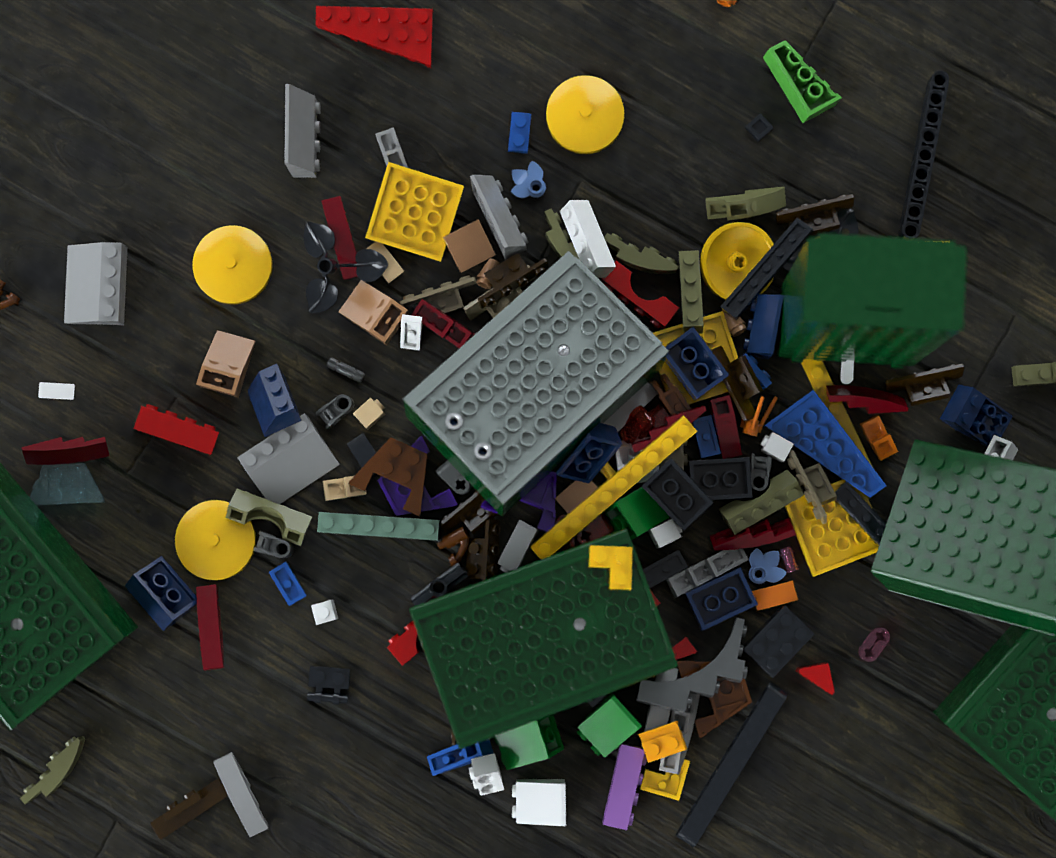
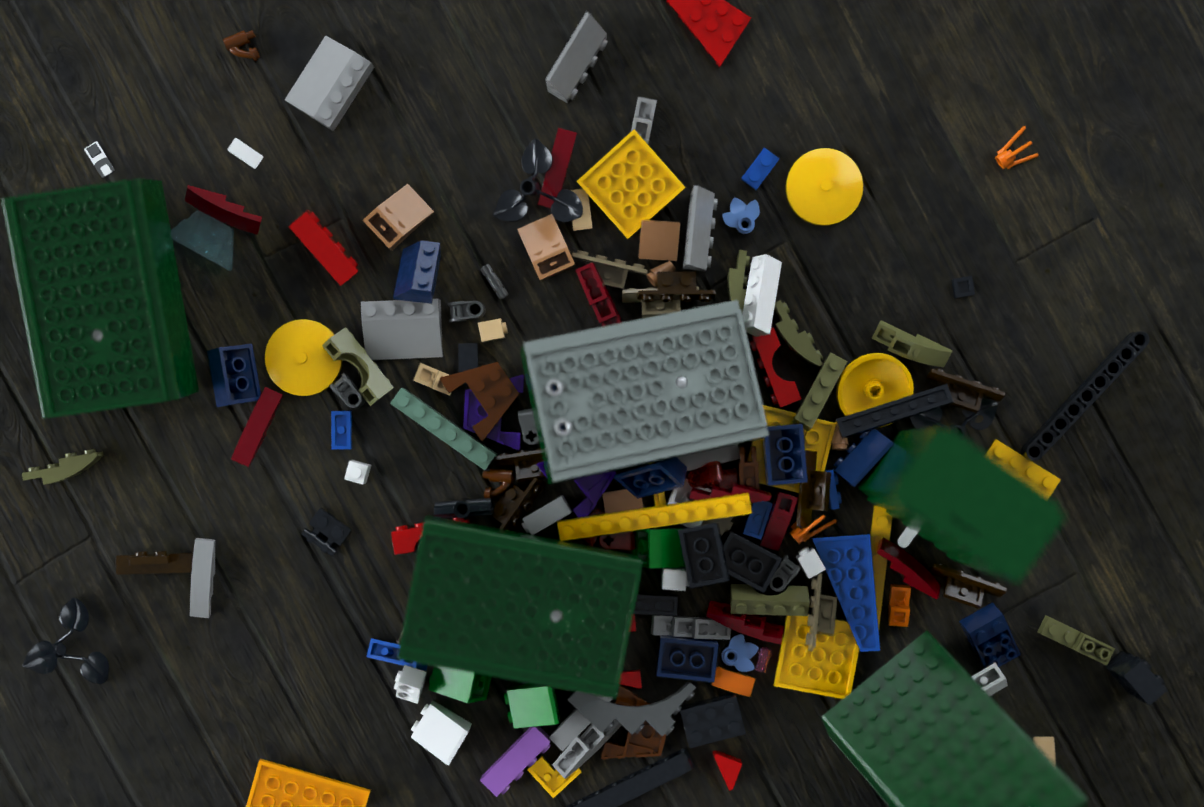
camera: 30 degrees right, 5 degrees up
yellow dish [193,226,272,304] -> none
white plate [400,314,422,351] -> none
yellow plate [589,546,632,590] -> none
light orange plate [638,721,687,763] -> none
bright green wedge [763,40,842,123] -> none
black tile [835,482,886,546] -> none
clear pink beam [858,627,890,662] -> none

